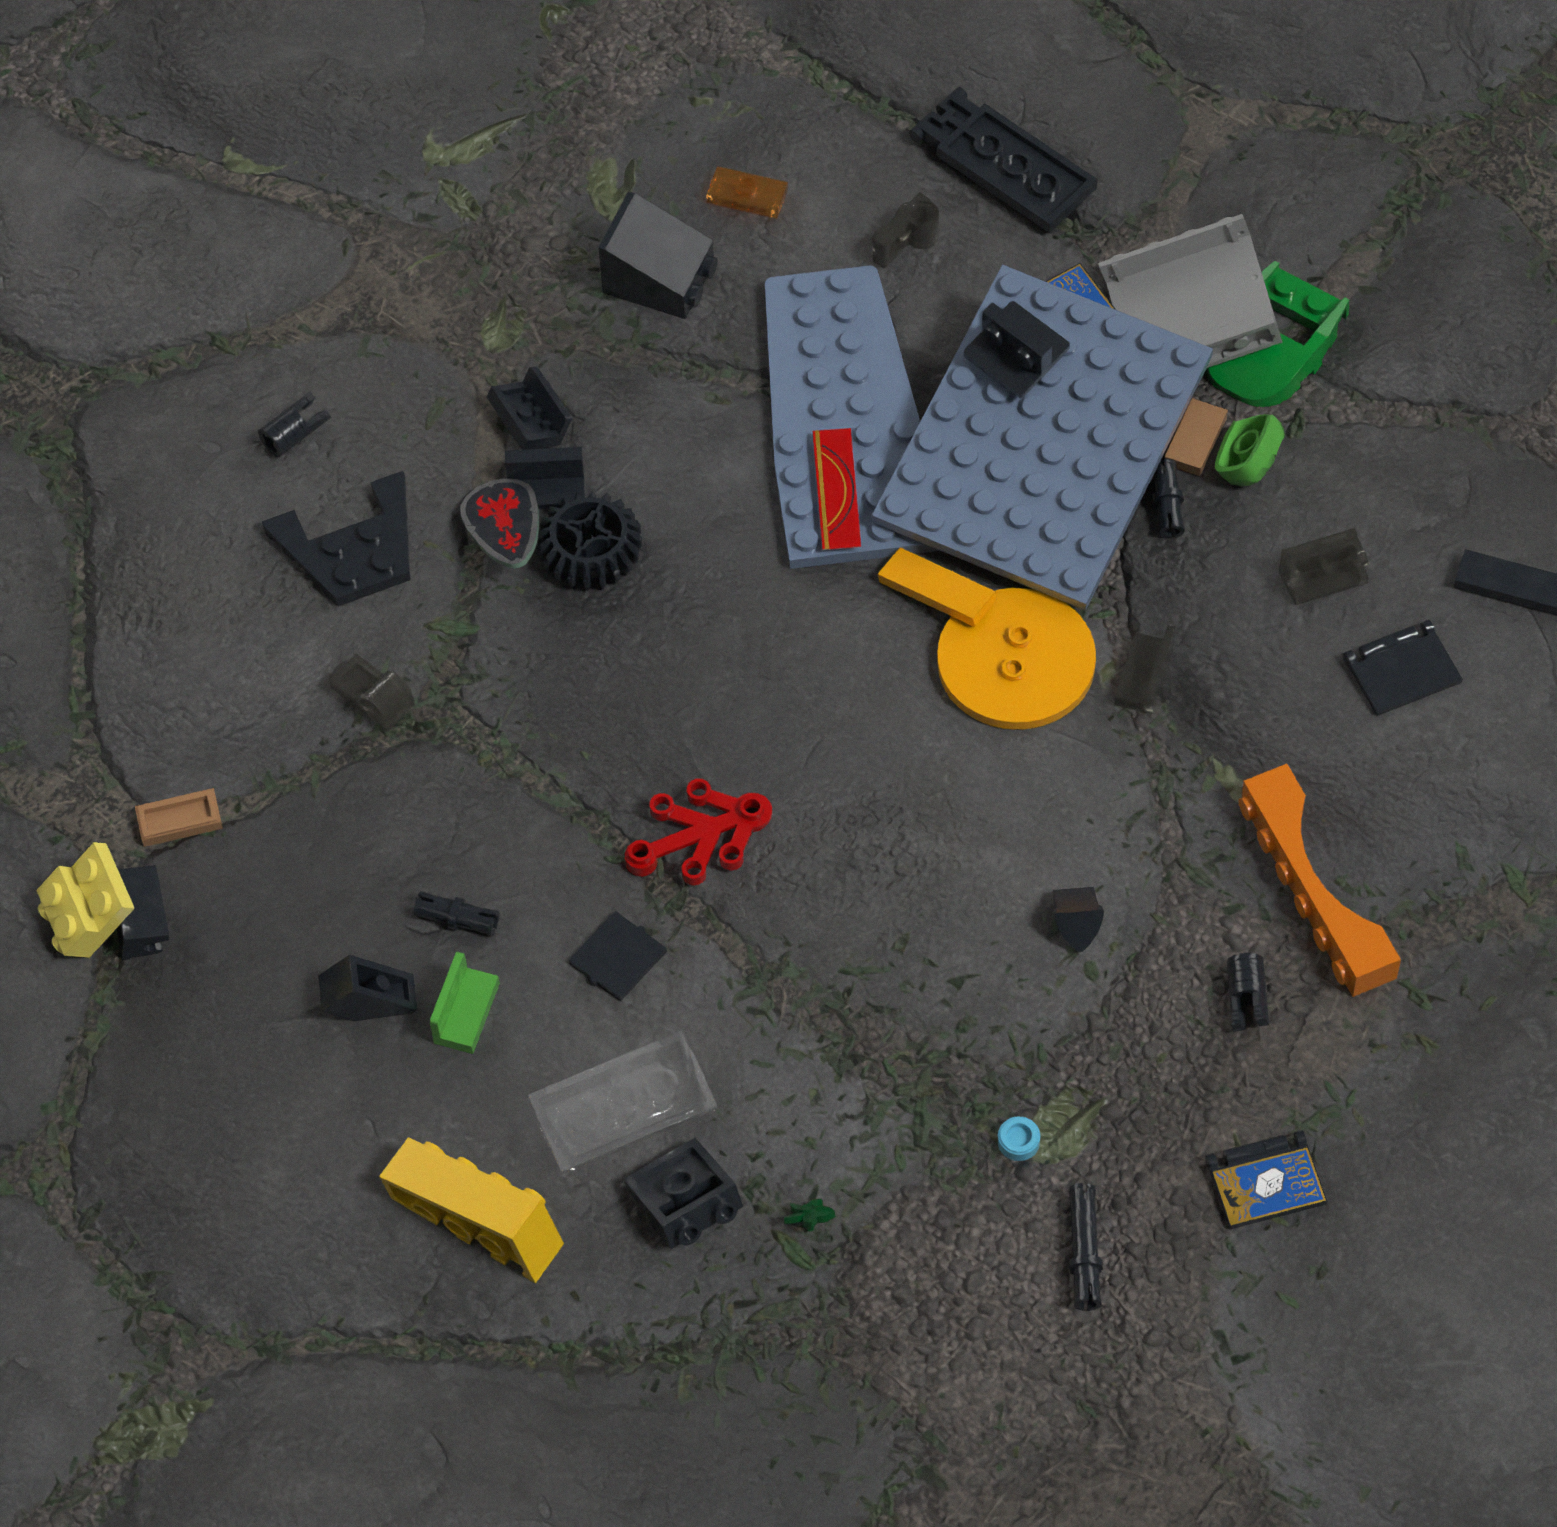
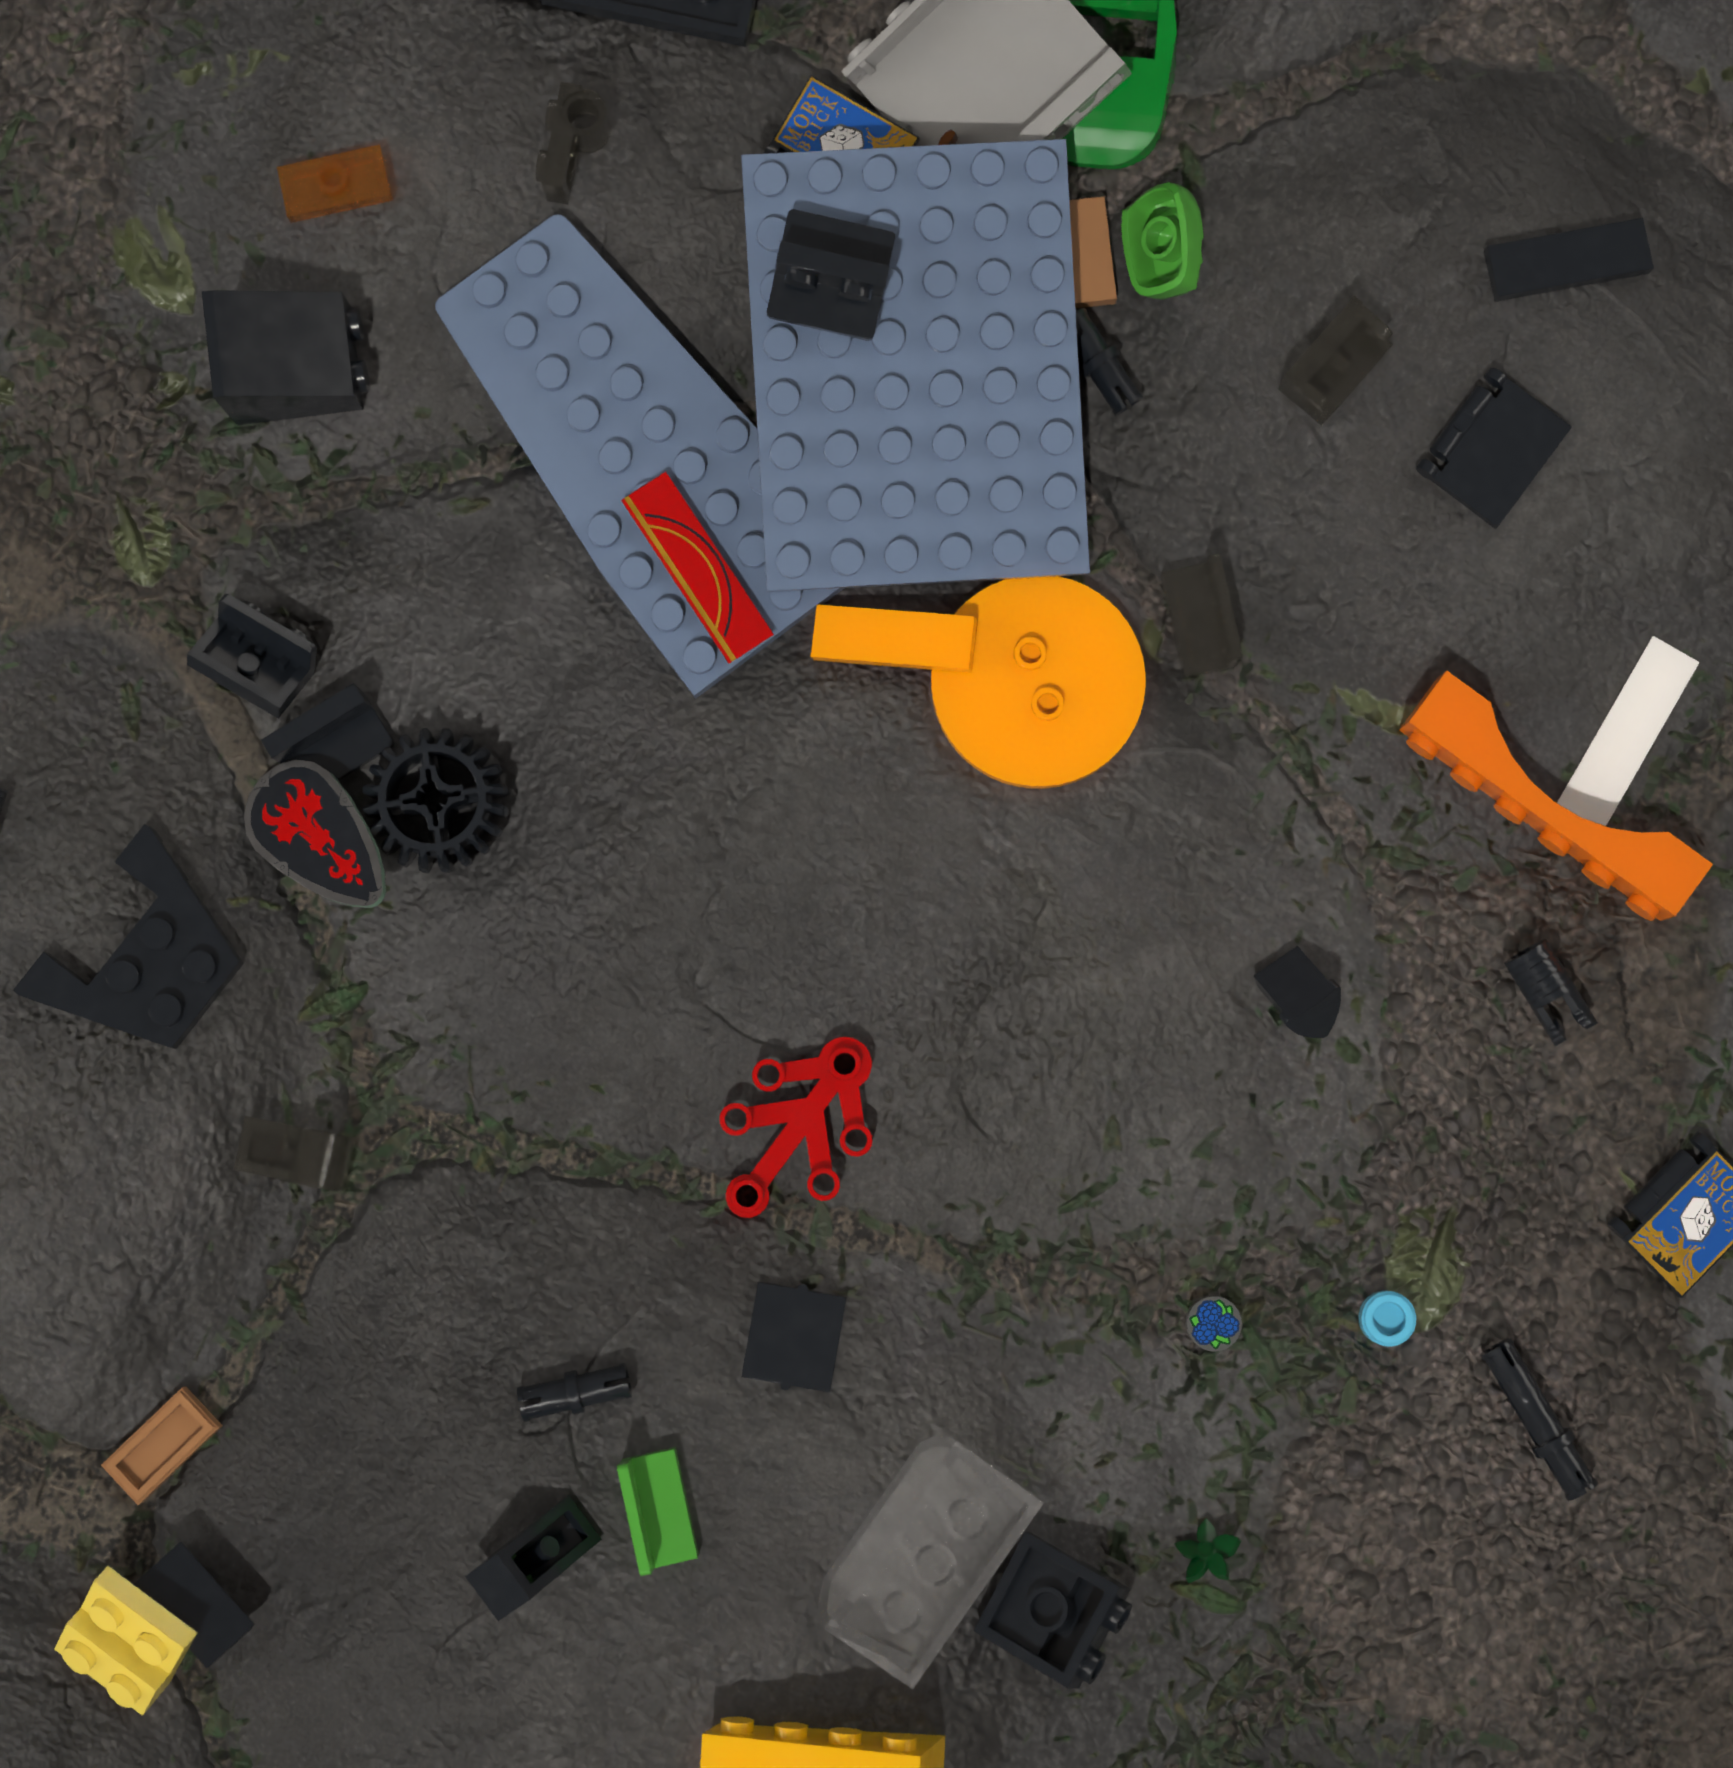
camera: 30 degrees left, 25 degrees up
none -> tile [1185,1295,1242,1351]
none -> white sticker [1557,636,1700,826]

